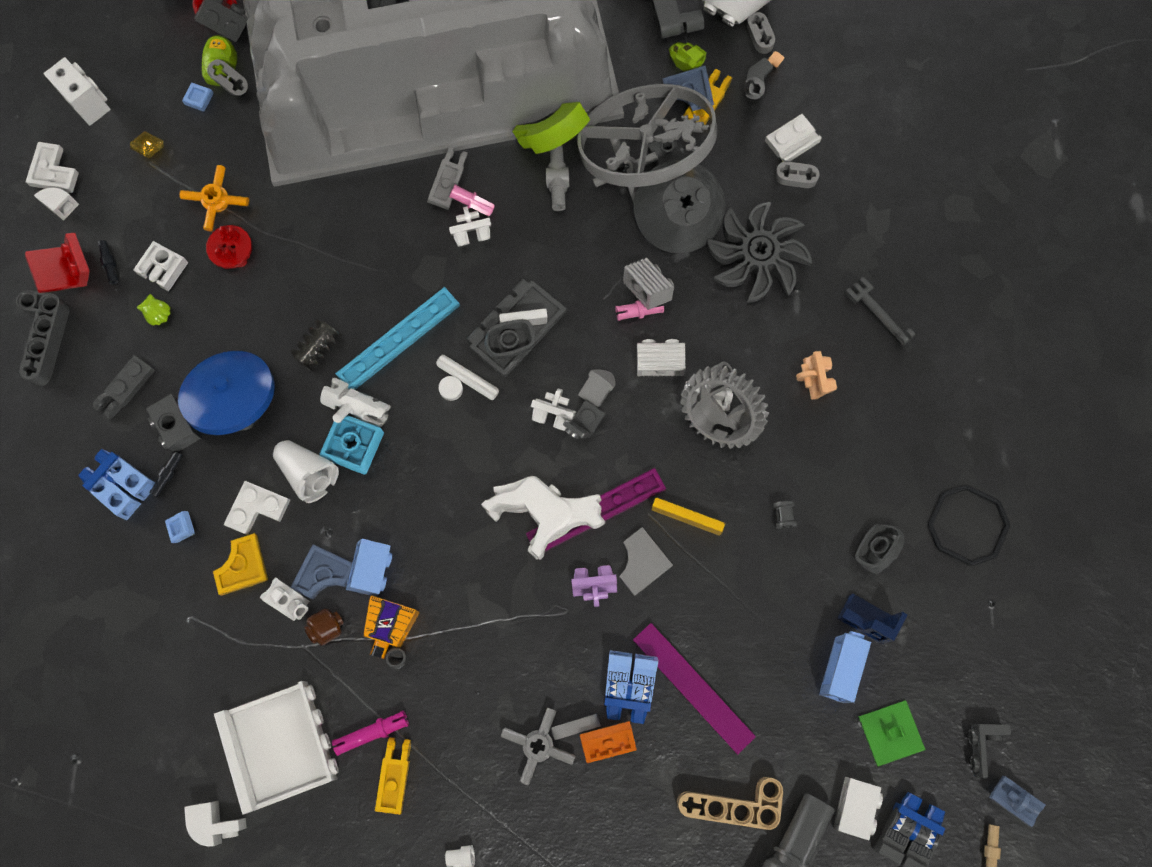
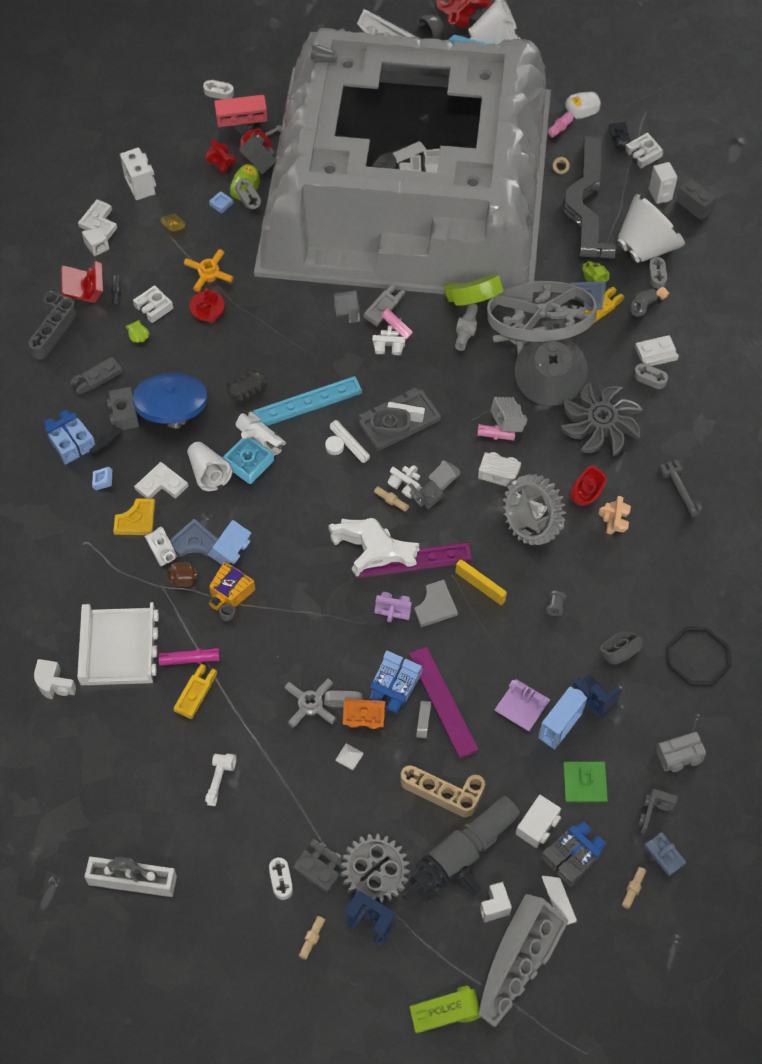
camera: 15 degrees right, 15 degrees down
none -> red hips [205,140,235,173]
none -> clear piece [334,291,360,323]
none -> white slope [335,743,364,770]
none -> tan bar [374,486,409,512]
none -> light grey beam [416,700,431,739]
none -> lavender hinge [494,679,550,731]
none -> red piece [570,466,606,506]
none -> light grey brick [656,732,706,772]

